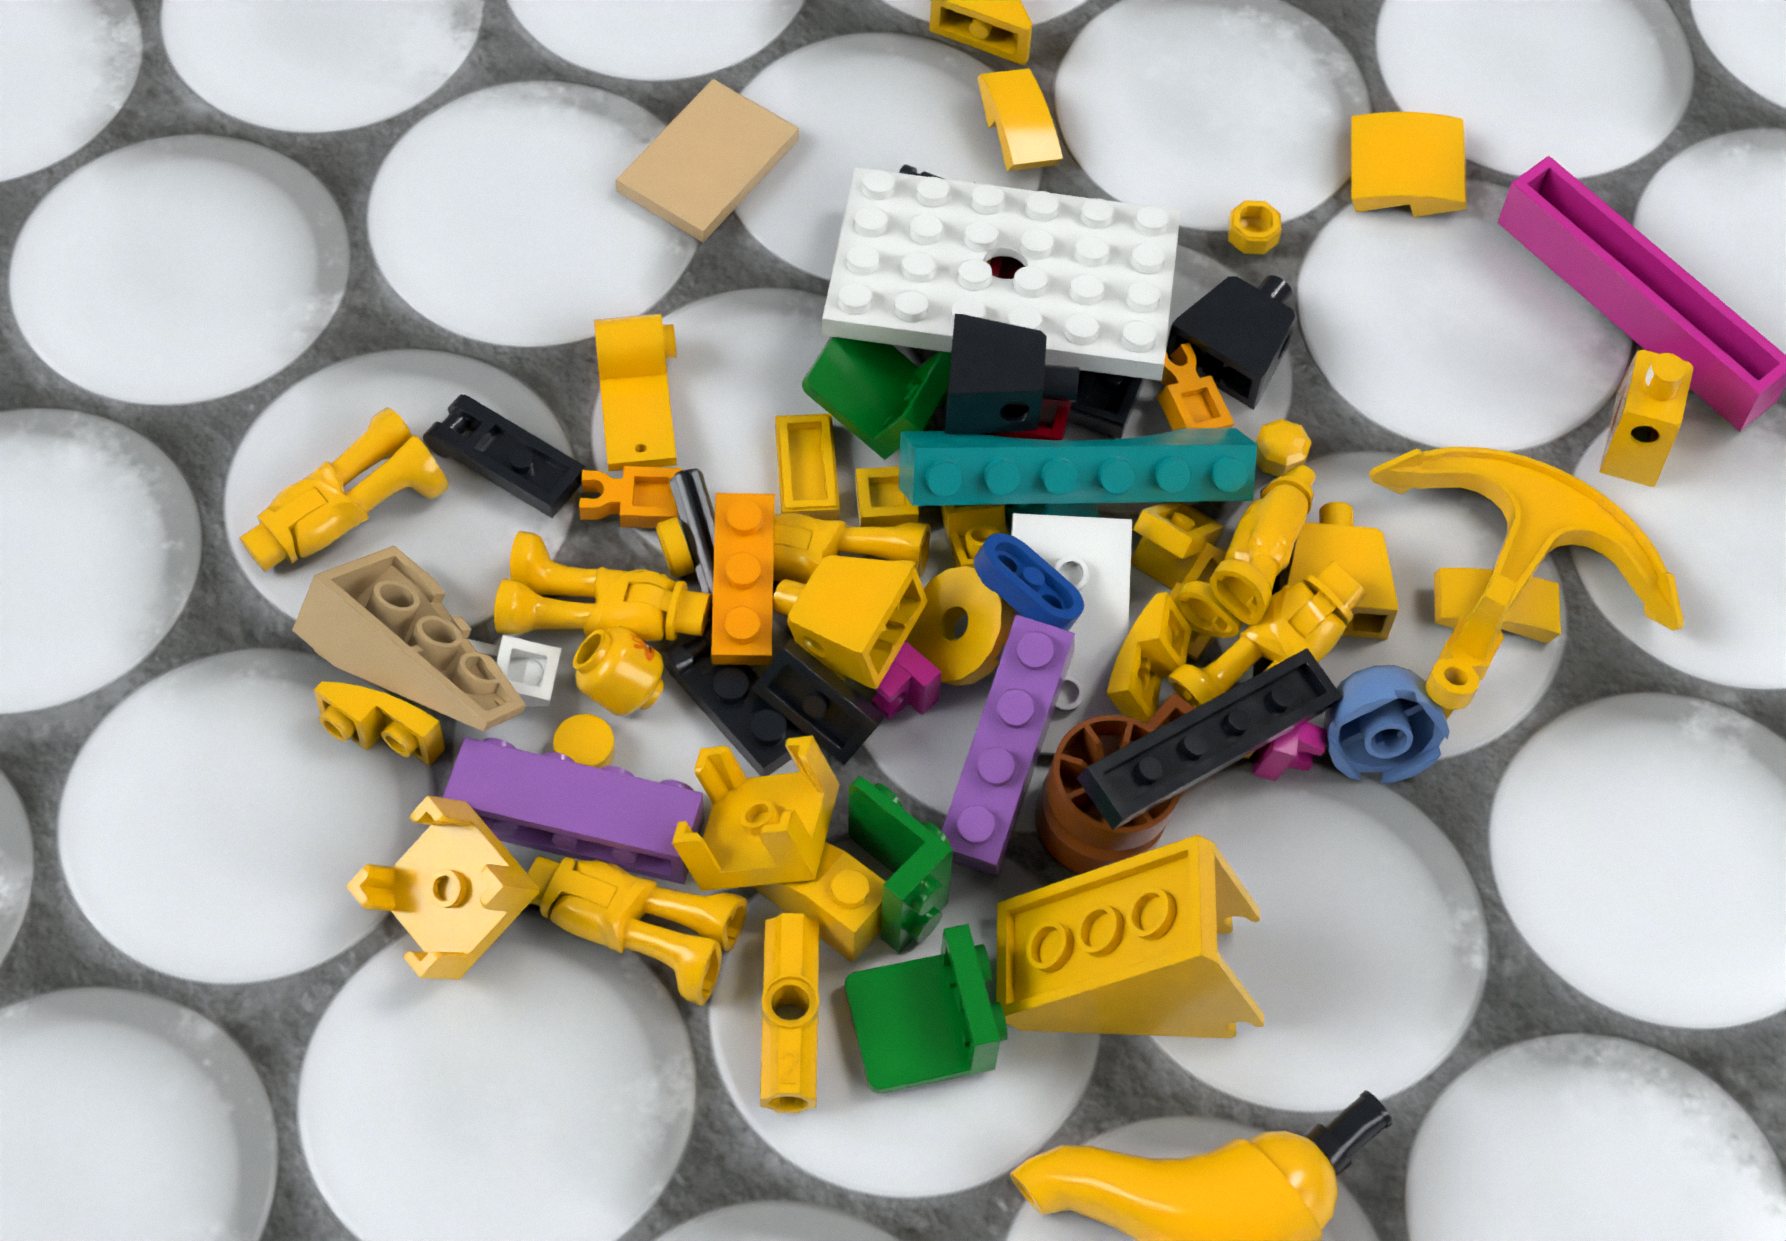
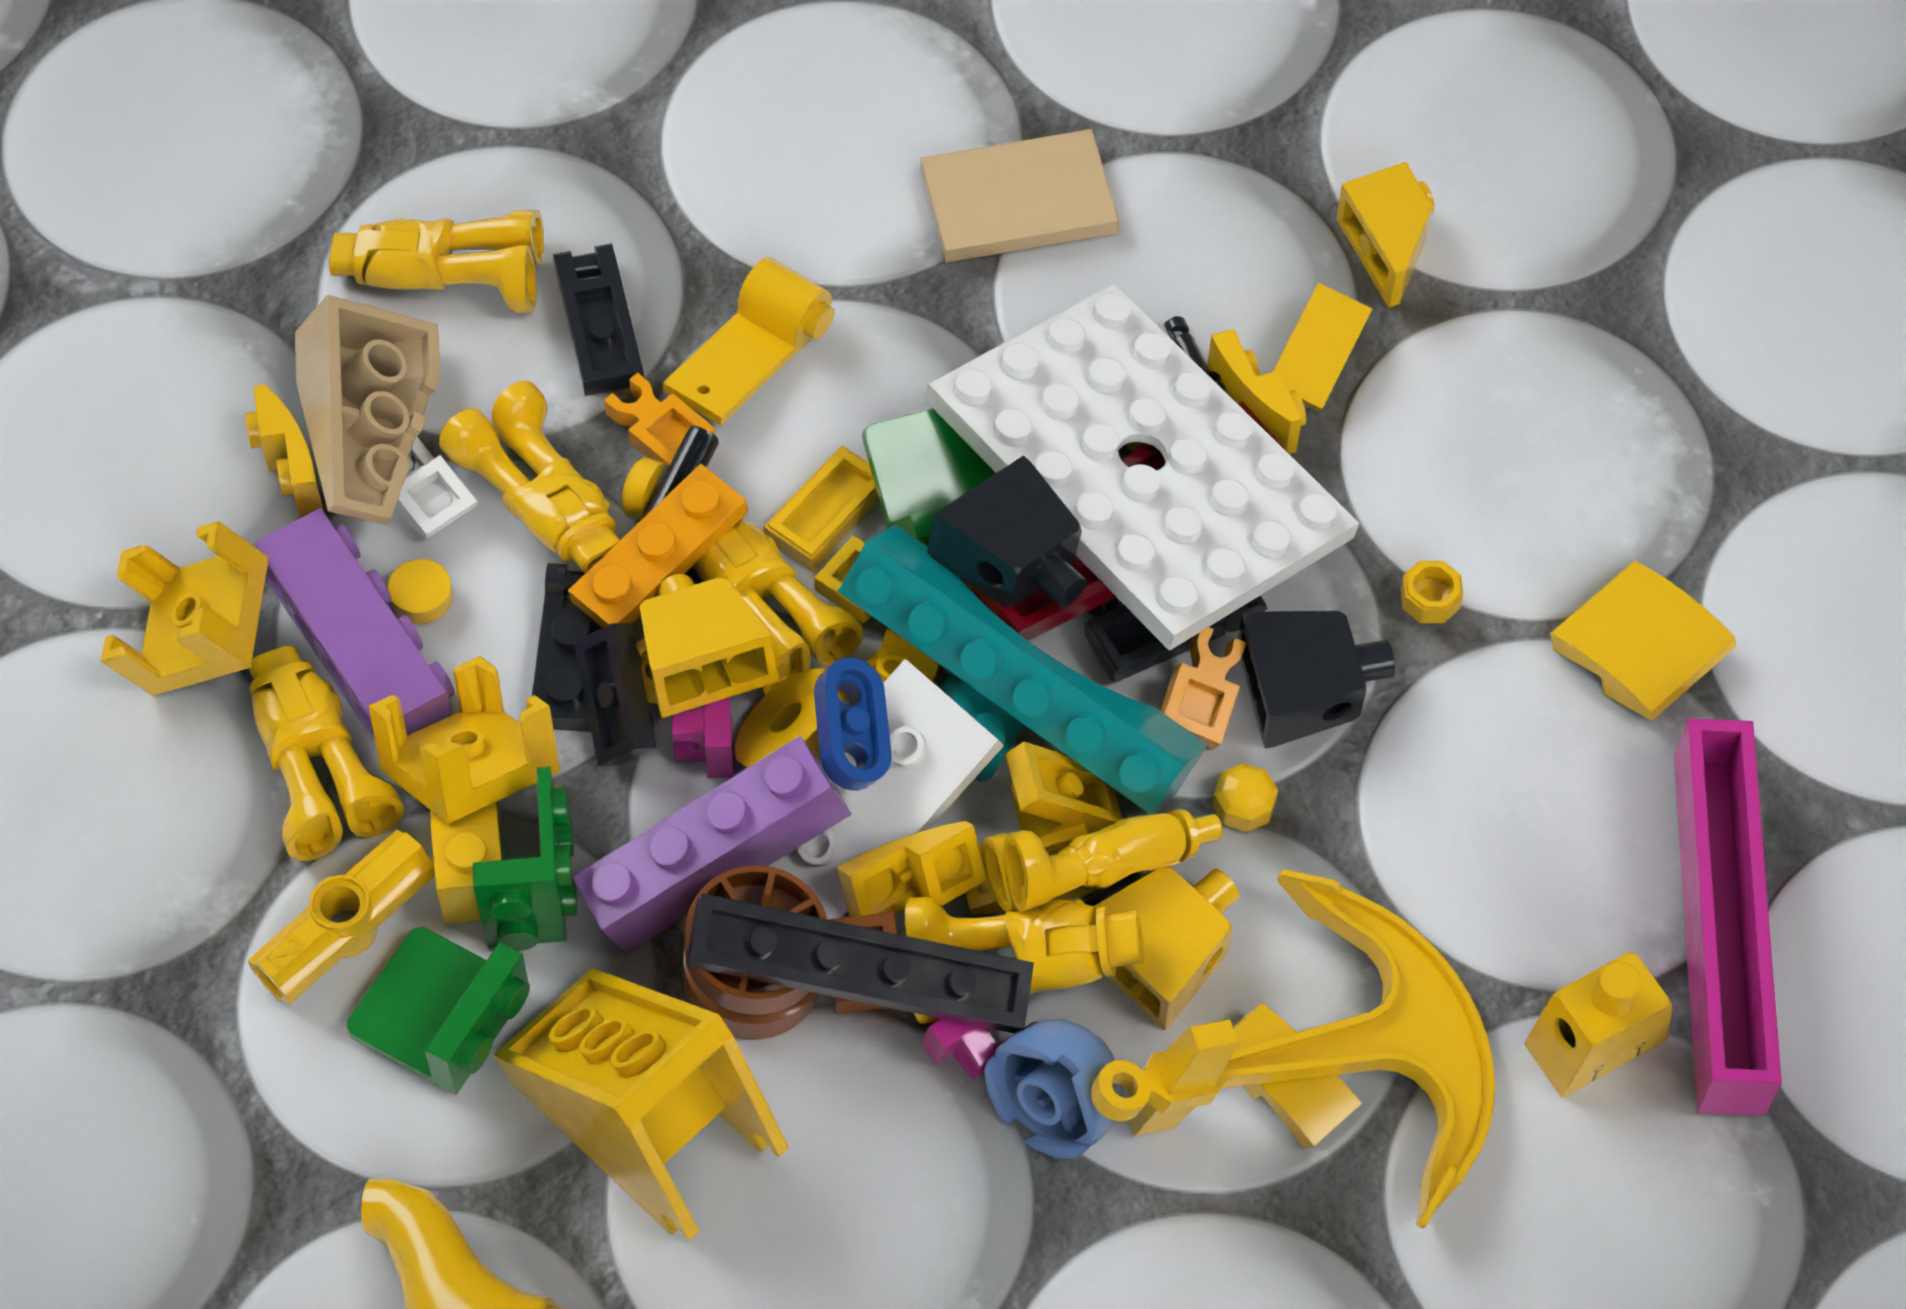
camera: 45 degrees right, 0 degrees up
yellow head [573,626,664,716] -> none
none -> yellow slope [1207,329,1306,454]

